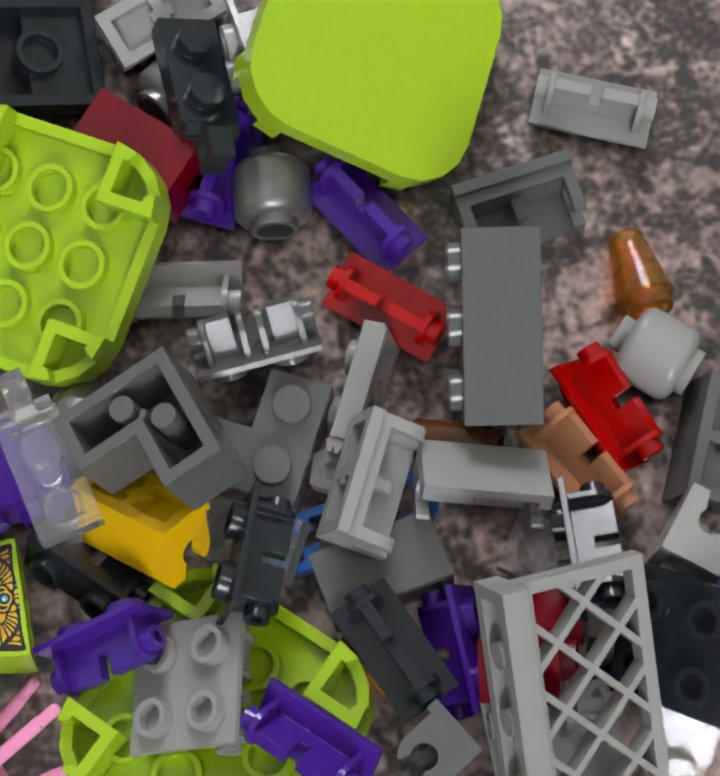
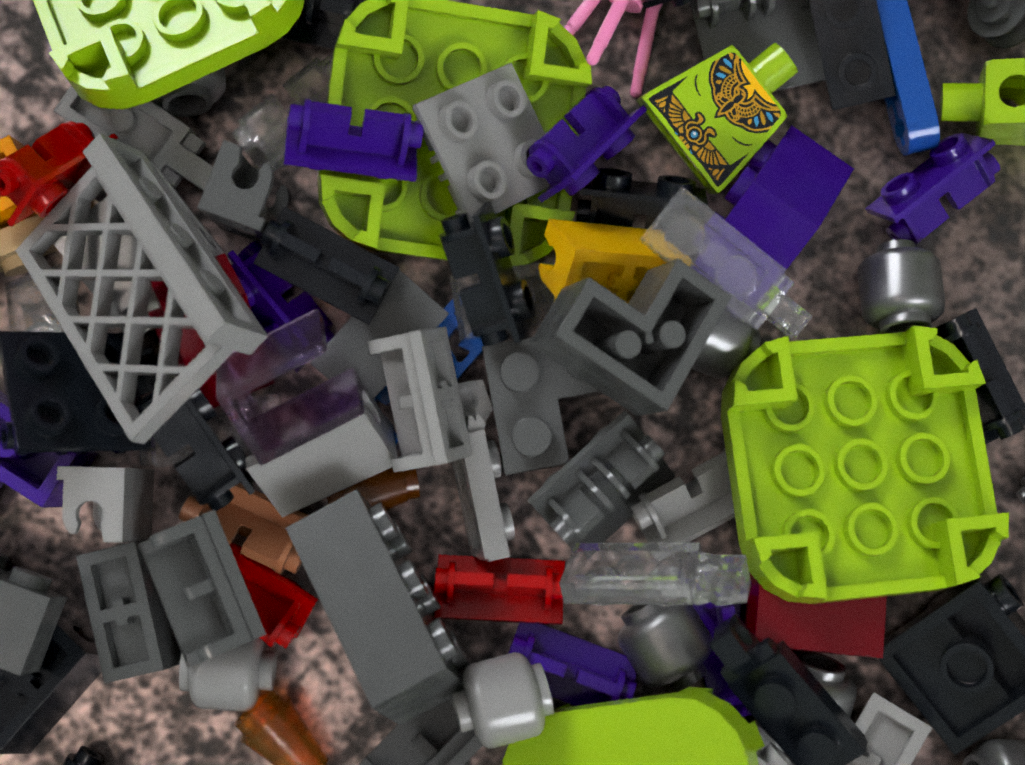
camera: 150 degrees right, 10 degrees up
none -> dark grey hinge [138,509,266,668]
none -> clear purple piece [216,309,365,466]
none -> light grey head [451,652,554,748]
none -> clear hinge [559,542,751,607]

